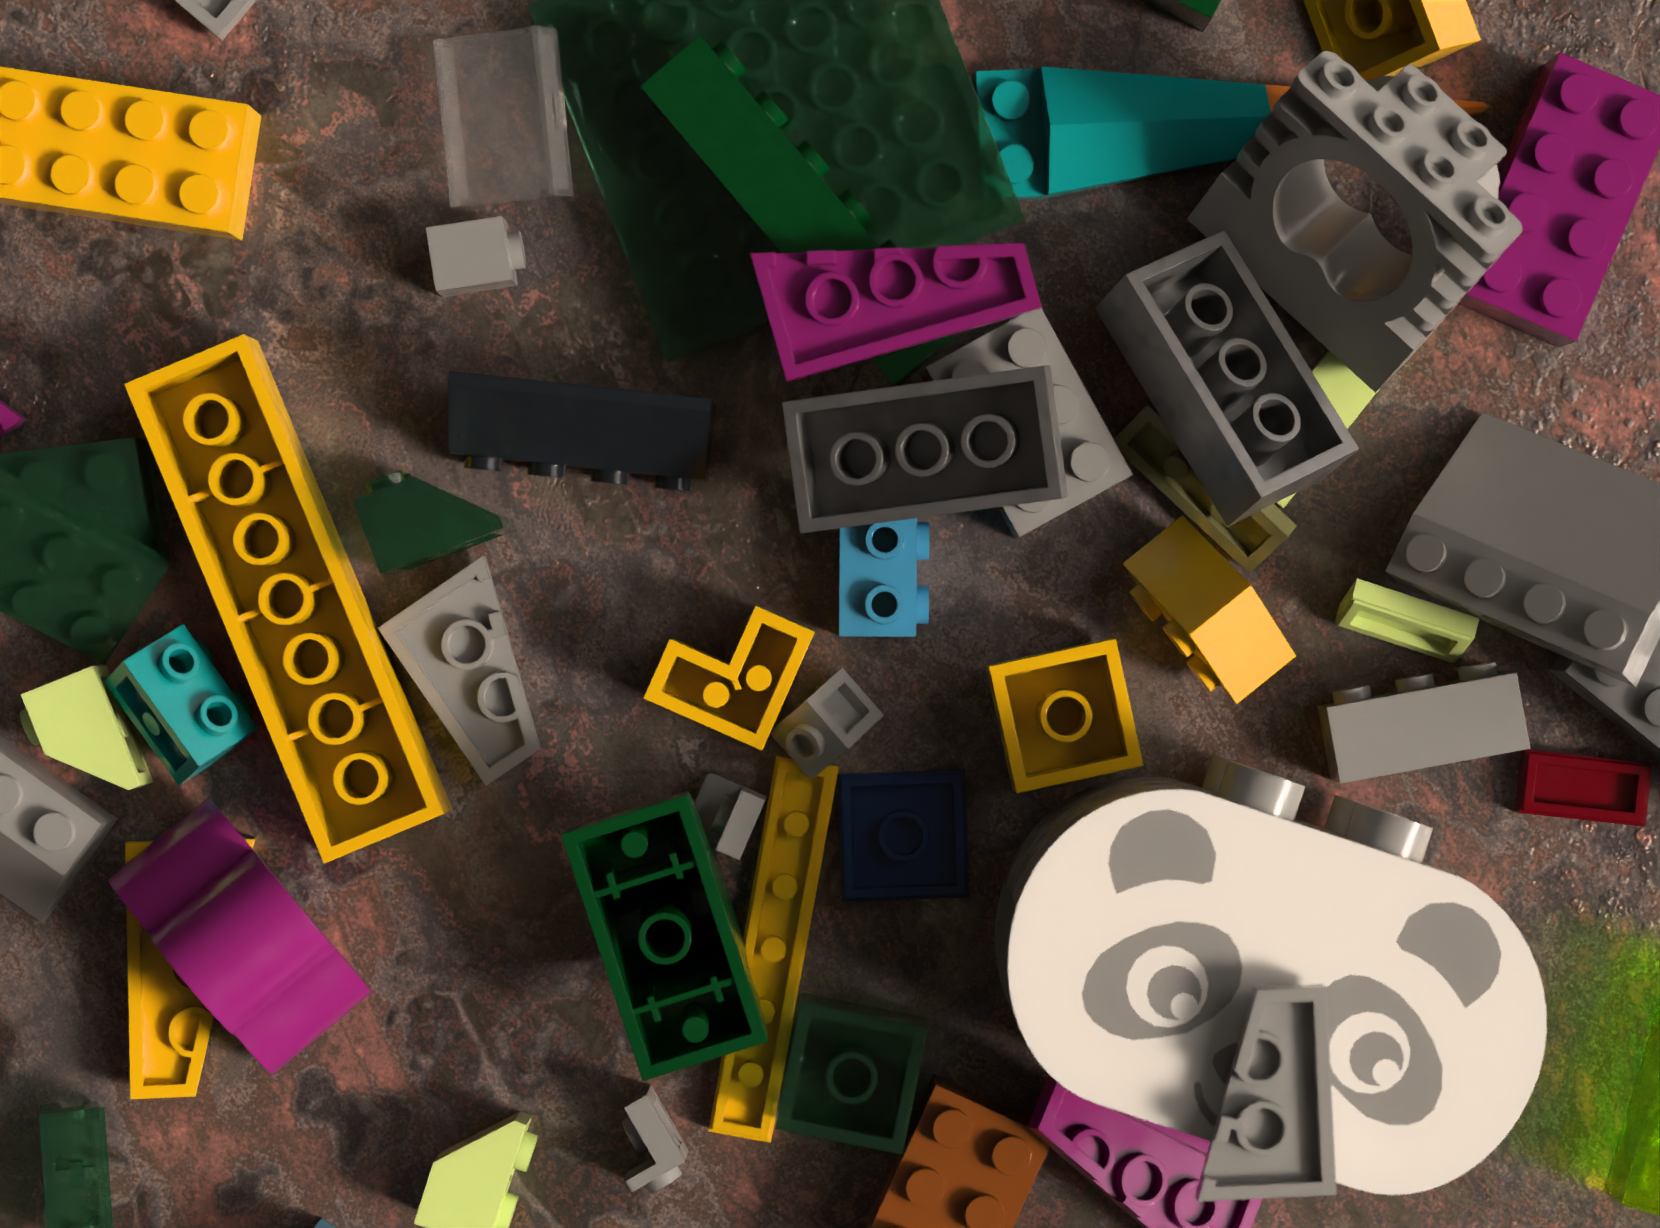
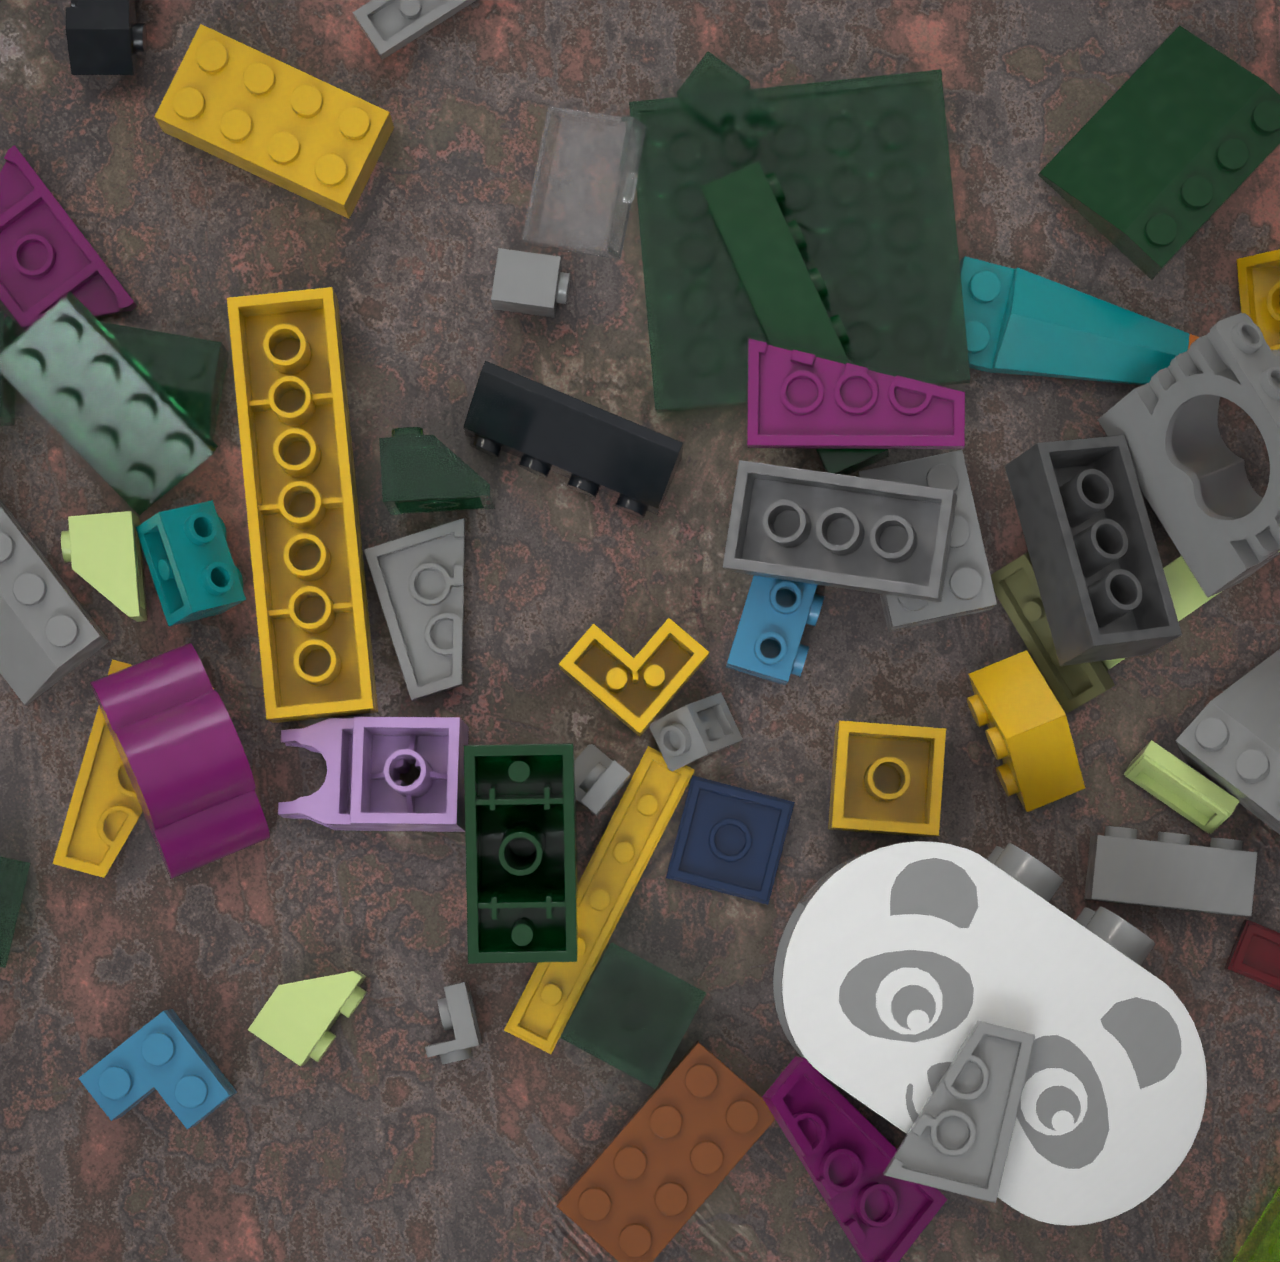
camera: 20 degrees right, 5 degrees down
none -> lavender brick [278,717,469,832]

